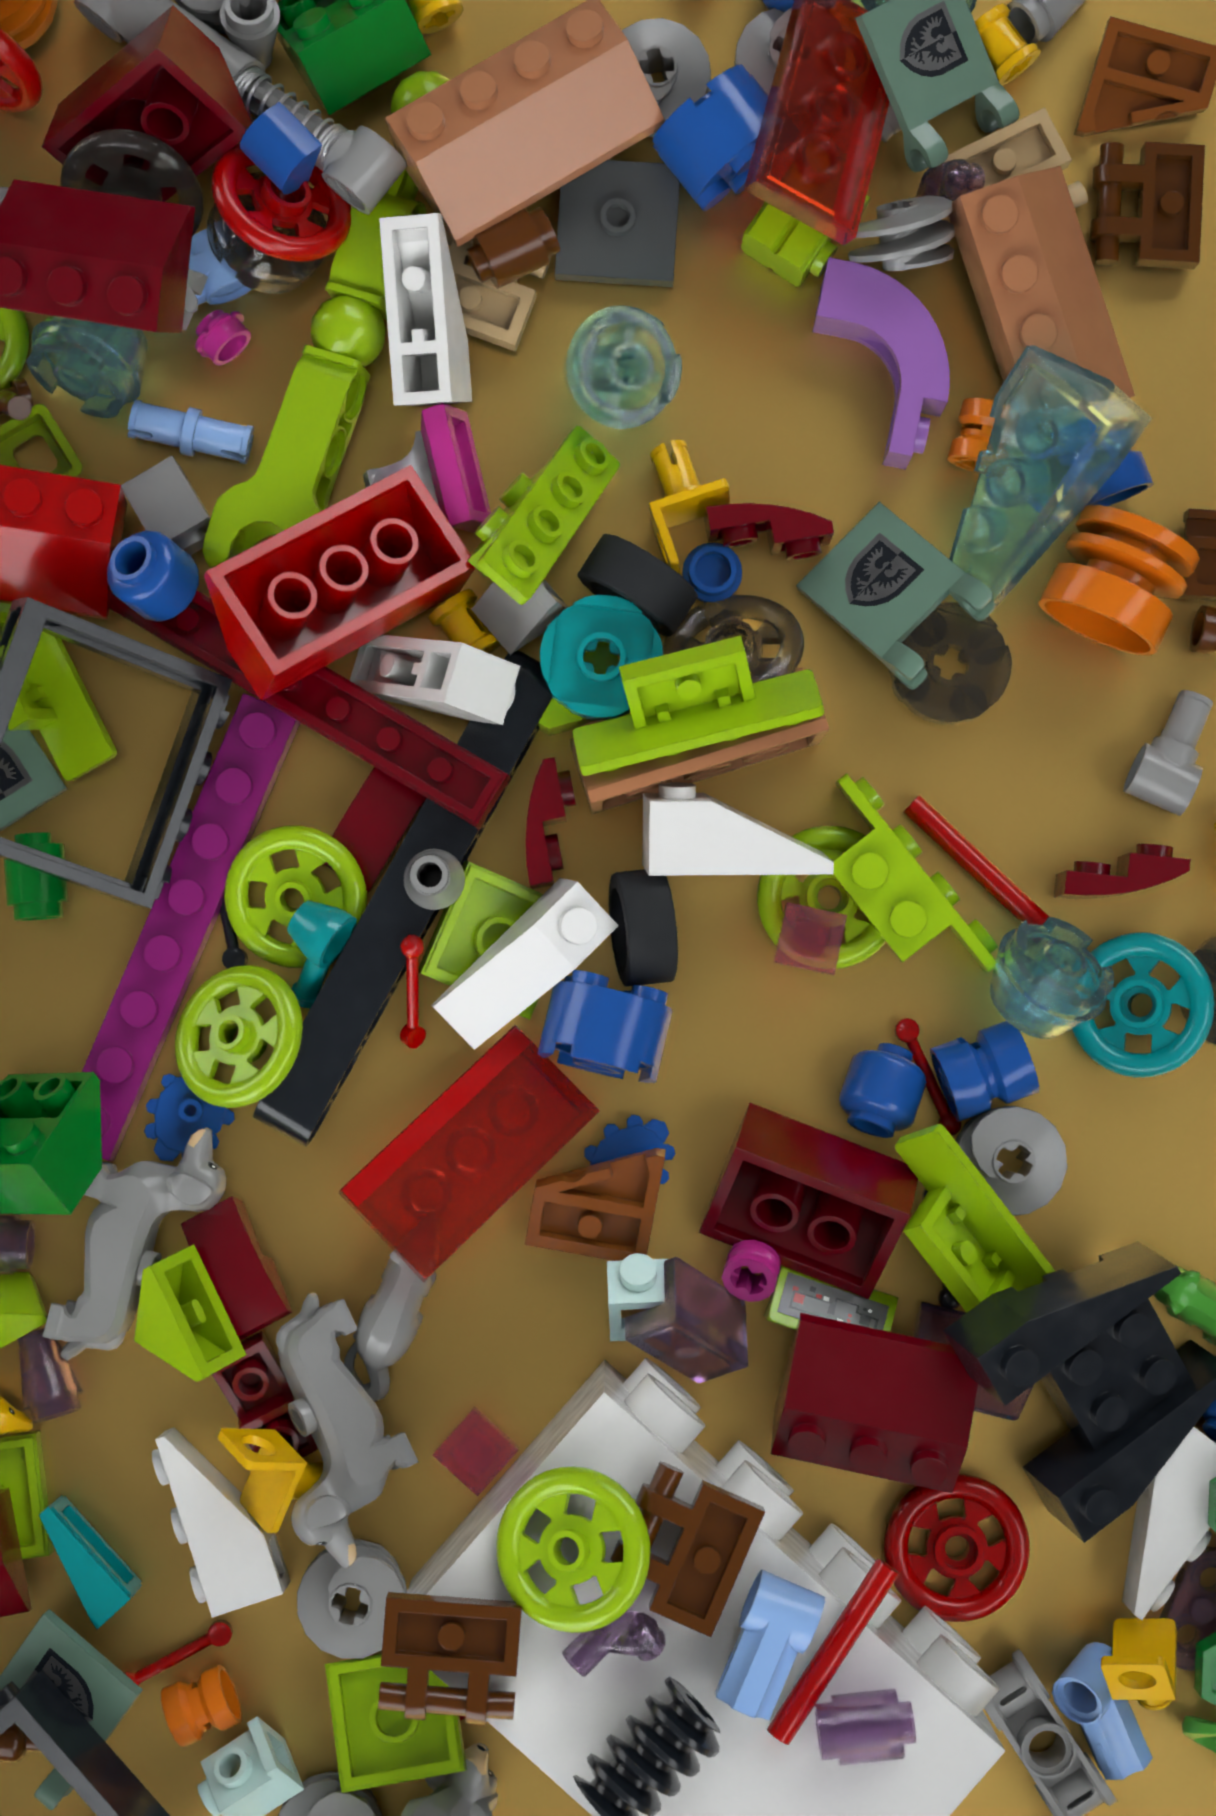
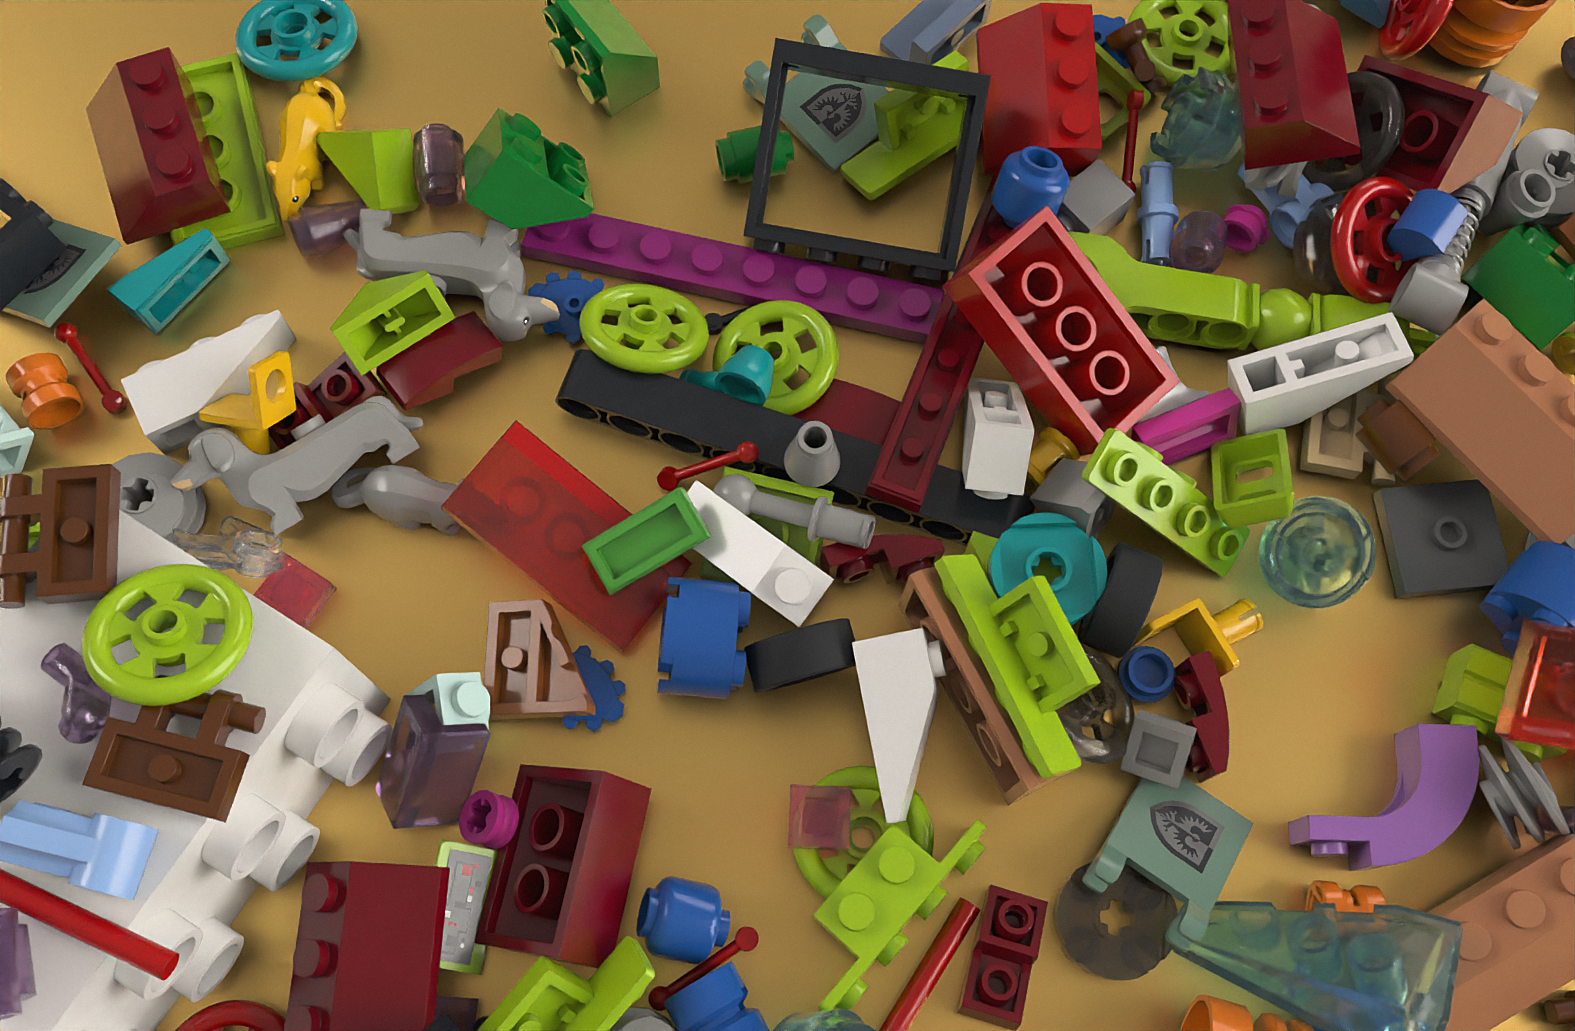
camera: 75 degrees right, 15 degrees down
none -> clear plate [172,516,286,578]
none -> bright green tile [581,487,712,596]
none -> light grey pin [713,474,876,549]
none -> dark red slope [957,884,1048,1031]
none -> light grey tile [1120,709,1197,789]
none -> red hinge [1122,89,1144,193]
none -> brick [1169,210,1229,274]
none -> lime piece [1211,428,1294,528]

